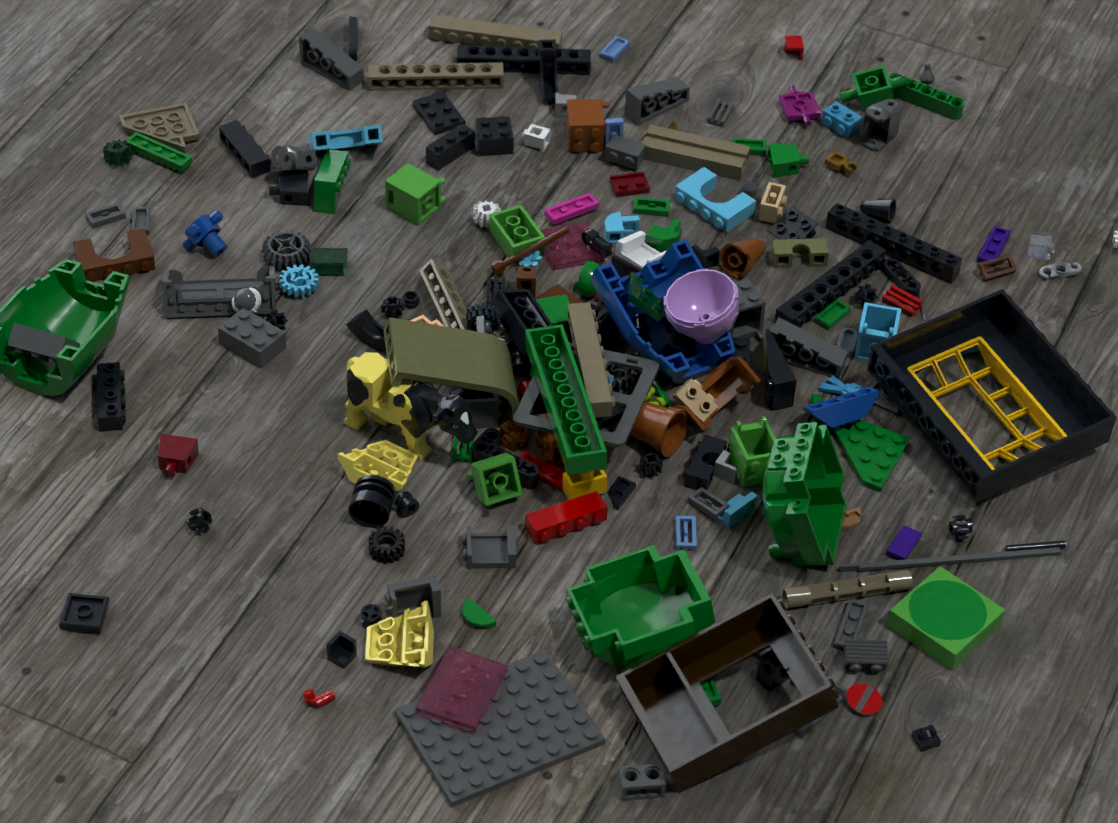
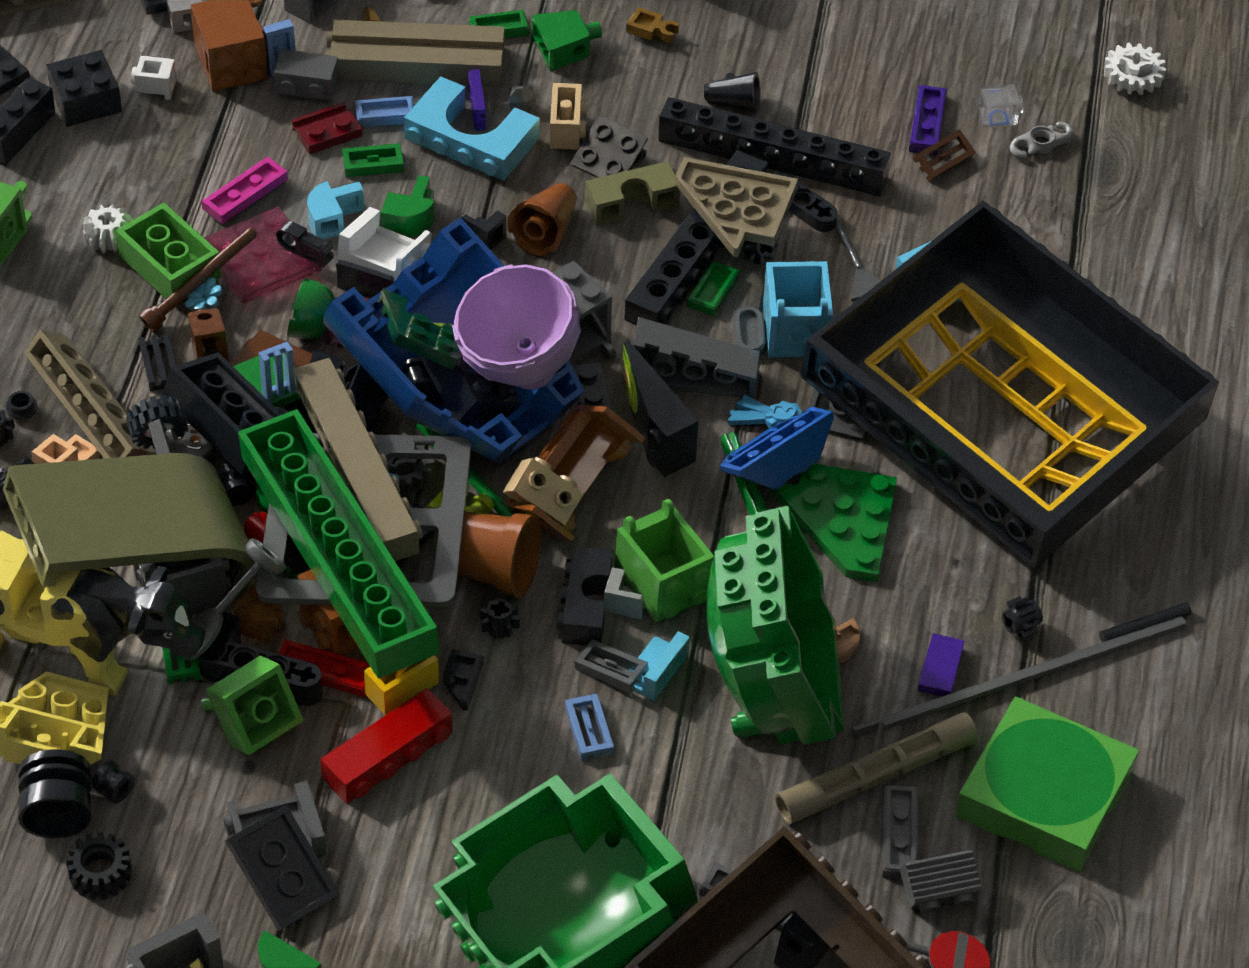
camera: 15 degrees left, 5 degrees up
red tile [882,284,923,317] -> none
none -> dark grey piece [183,538,287,660]
none -> black plate [225,805,340,932]
none -> medium blue tile [259,341,296,402]
none -> medium blue tile [355,96,414,128]
none -> dark purple tile [468,69,486,131]
none -> dark tan wing [676,157,798,257]

